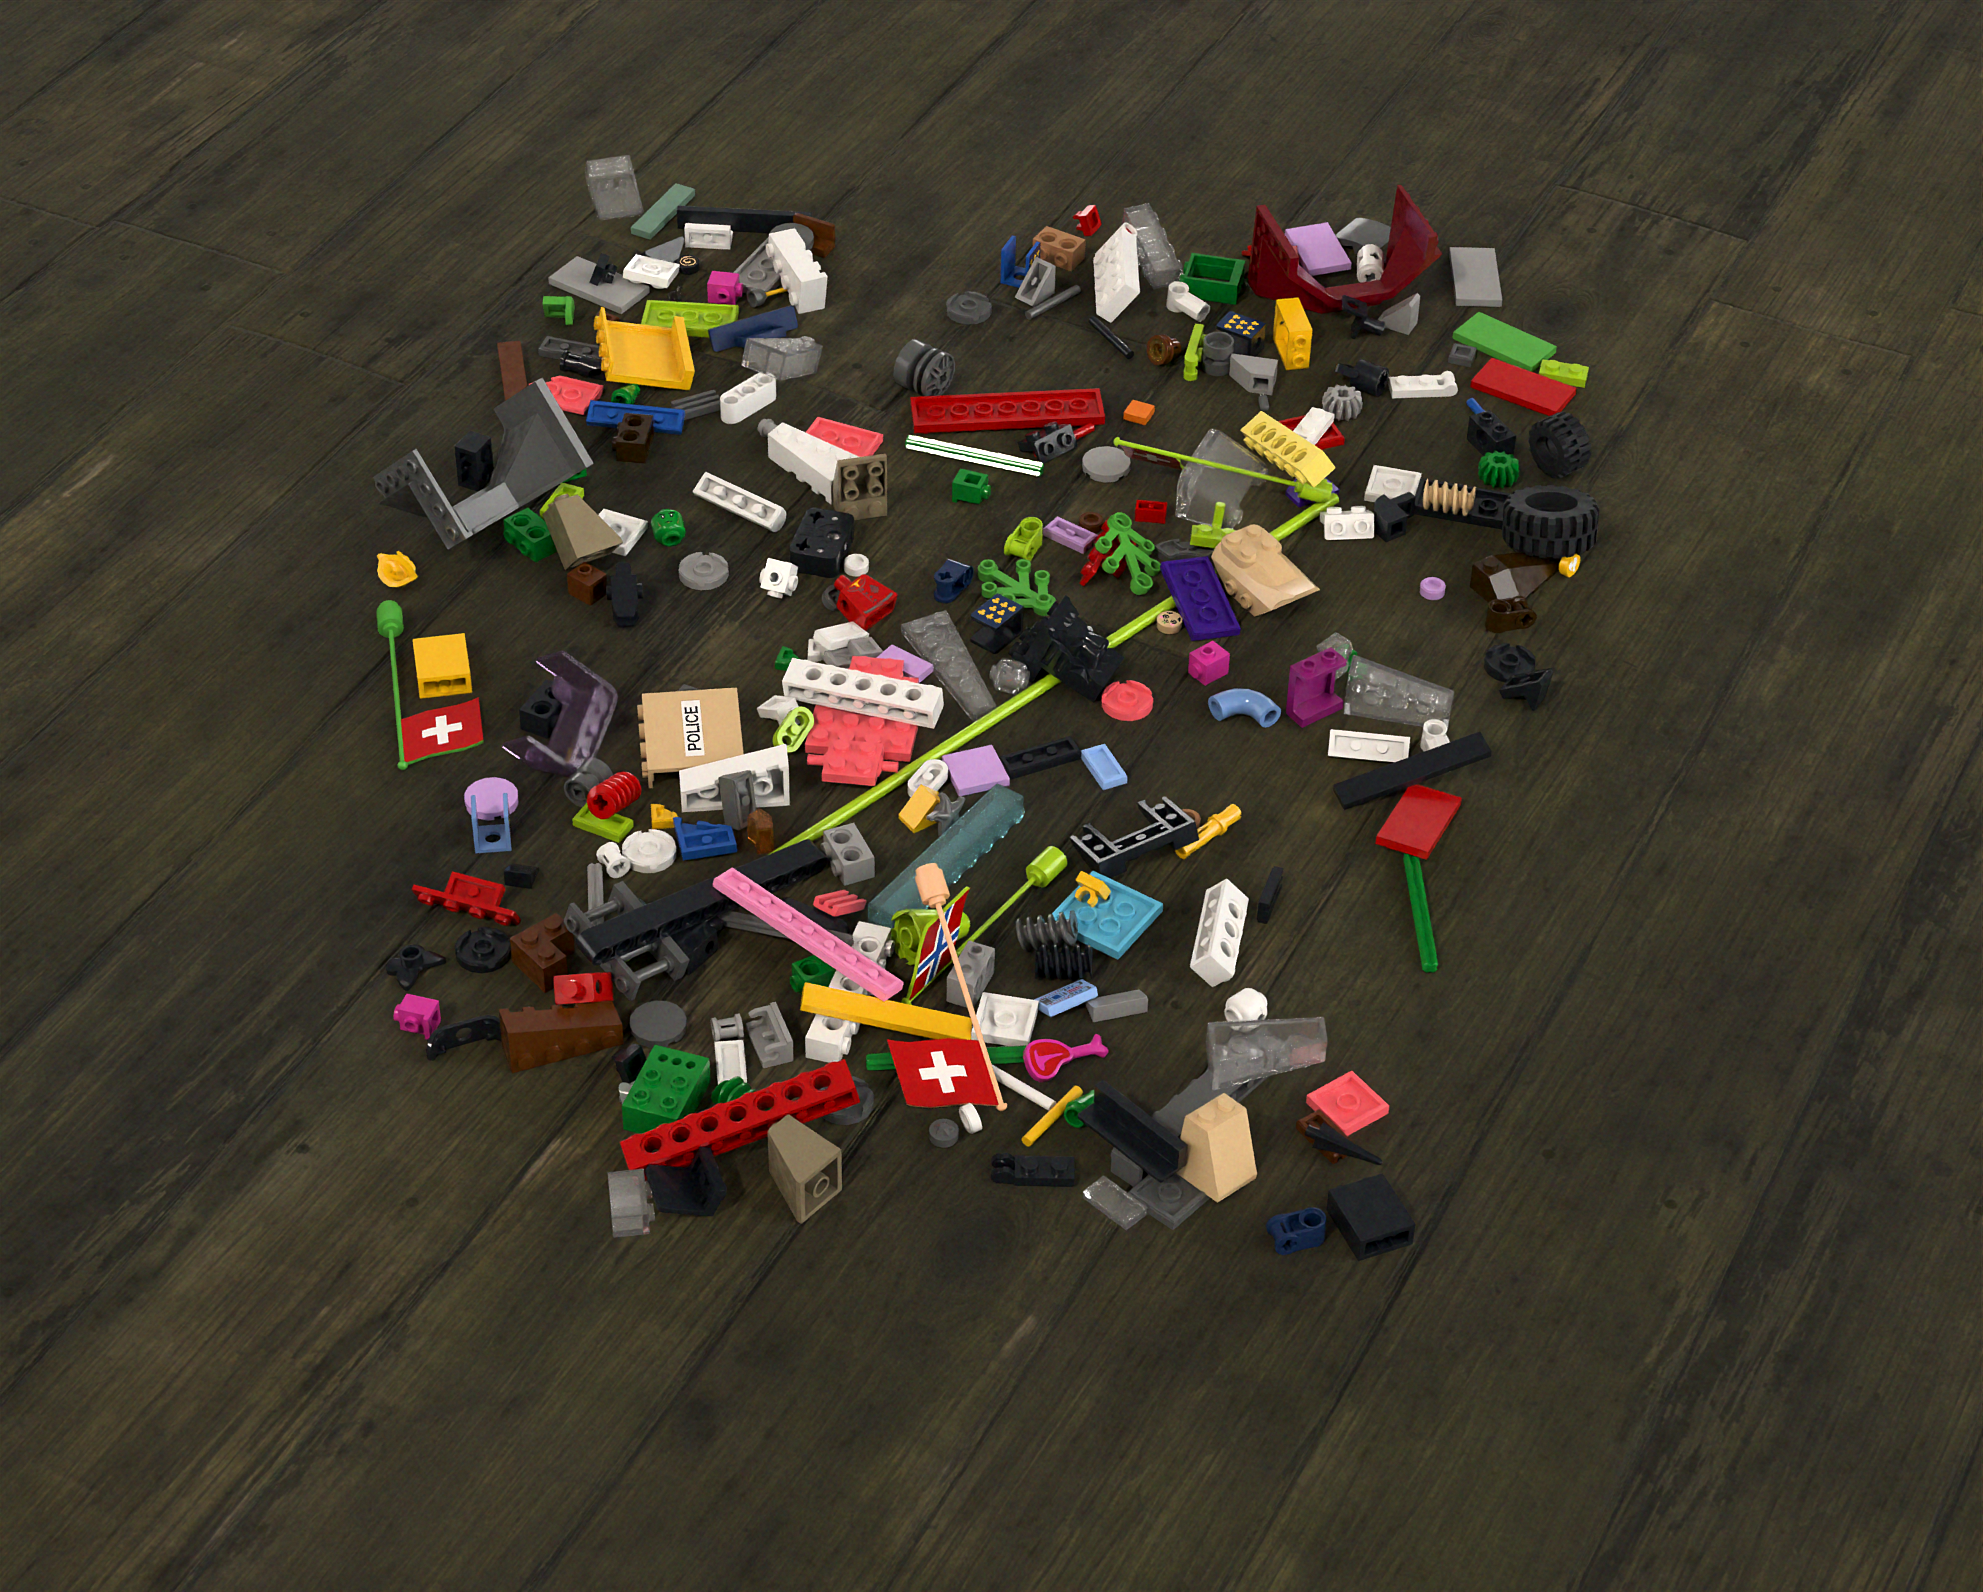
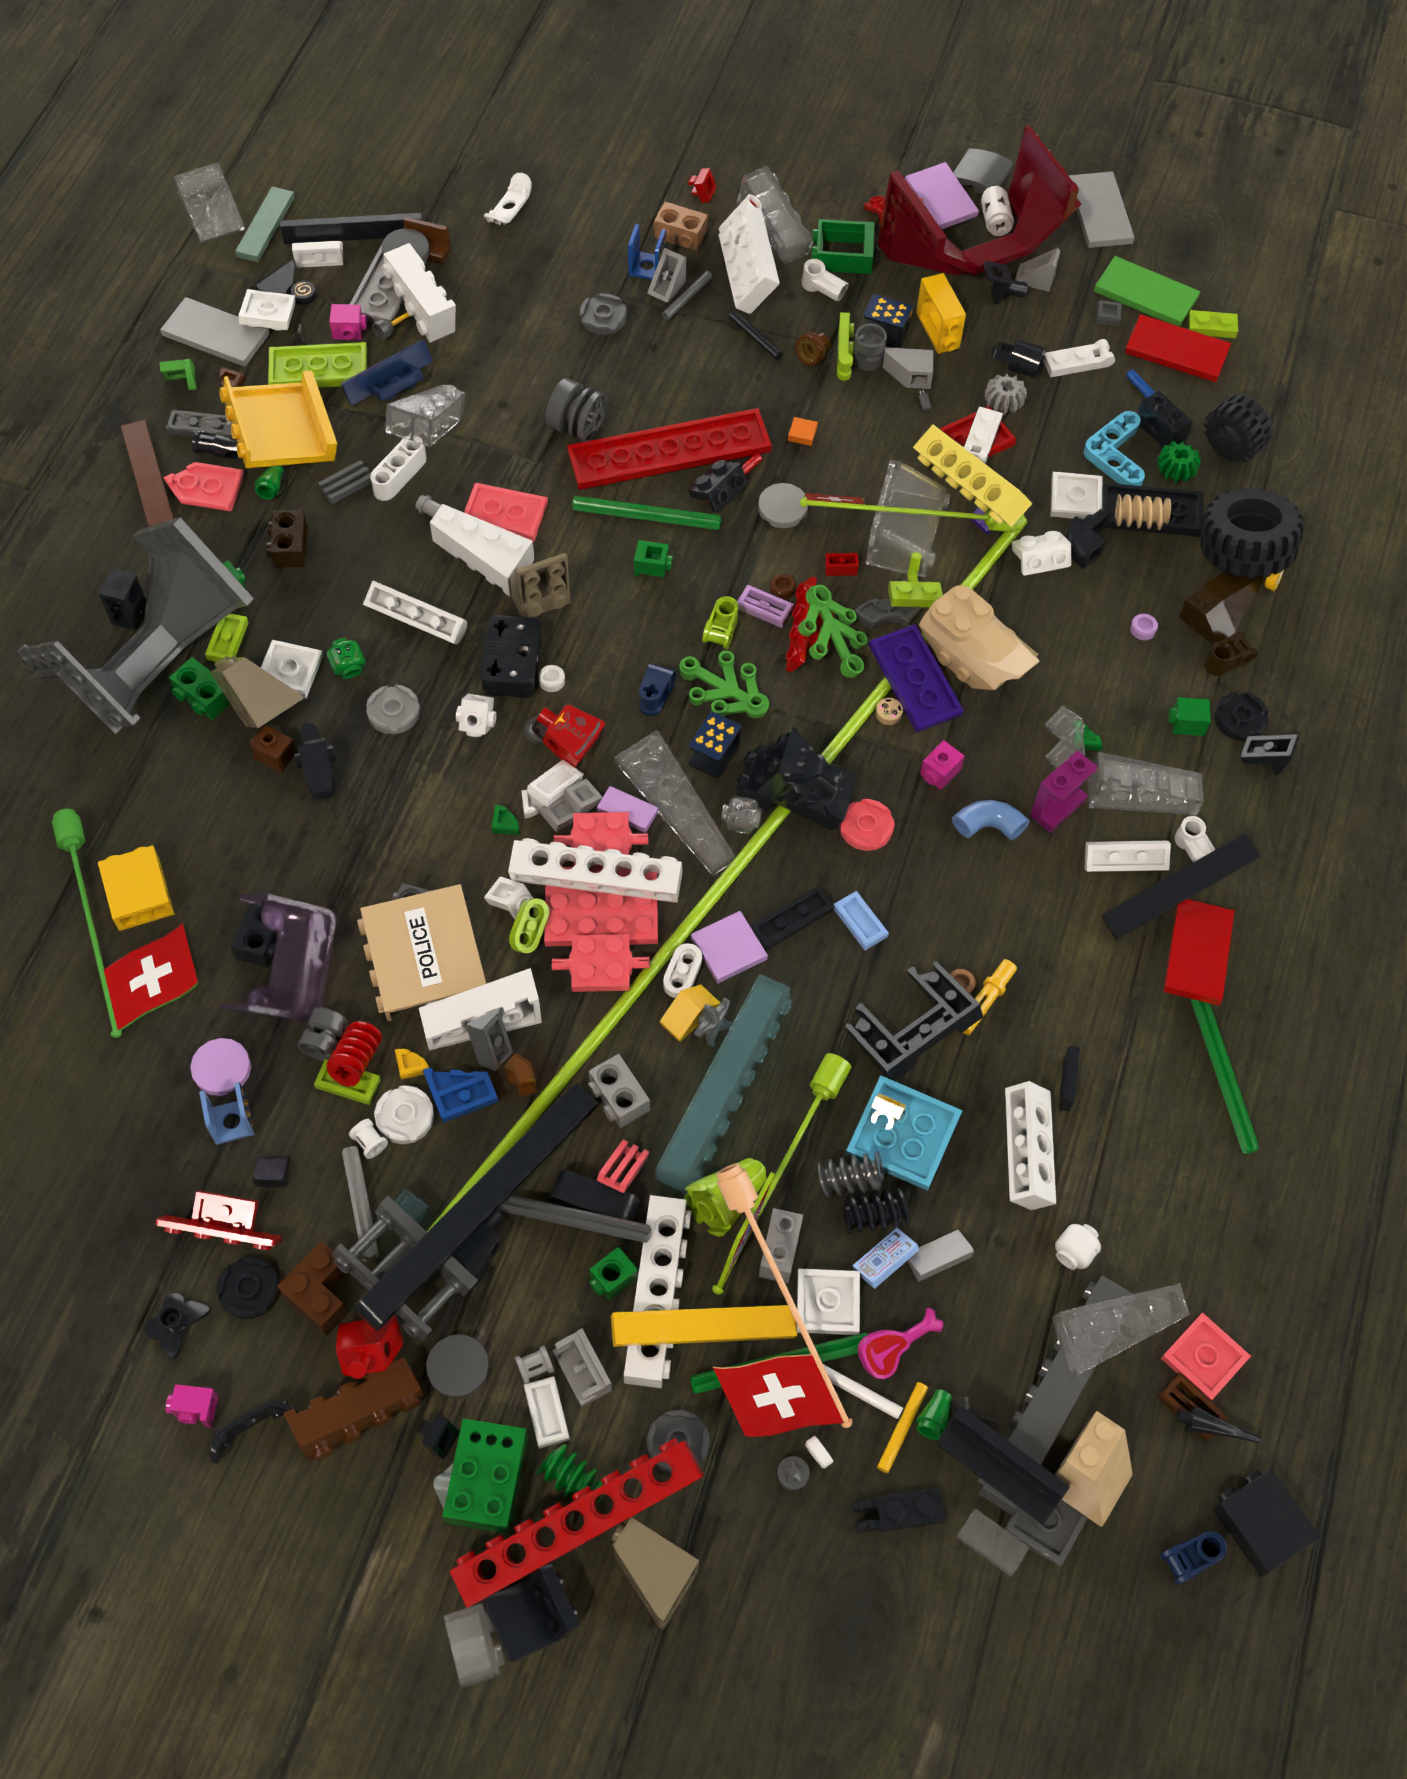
camera: 10 degrees left, 20 degrees up
yellow hat [377,551,418,587] -> none
blue tile [586,400,685,435] -> none
black tile [589,253,618,286] -> none
bright pink tile [713,868,904,1002] -> none
none -> white piece [484,173,532,225]
none -> medium azure beam [1083,411,1145,486]
none -> green brick [1168,697,1211,736]

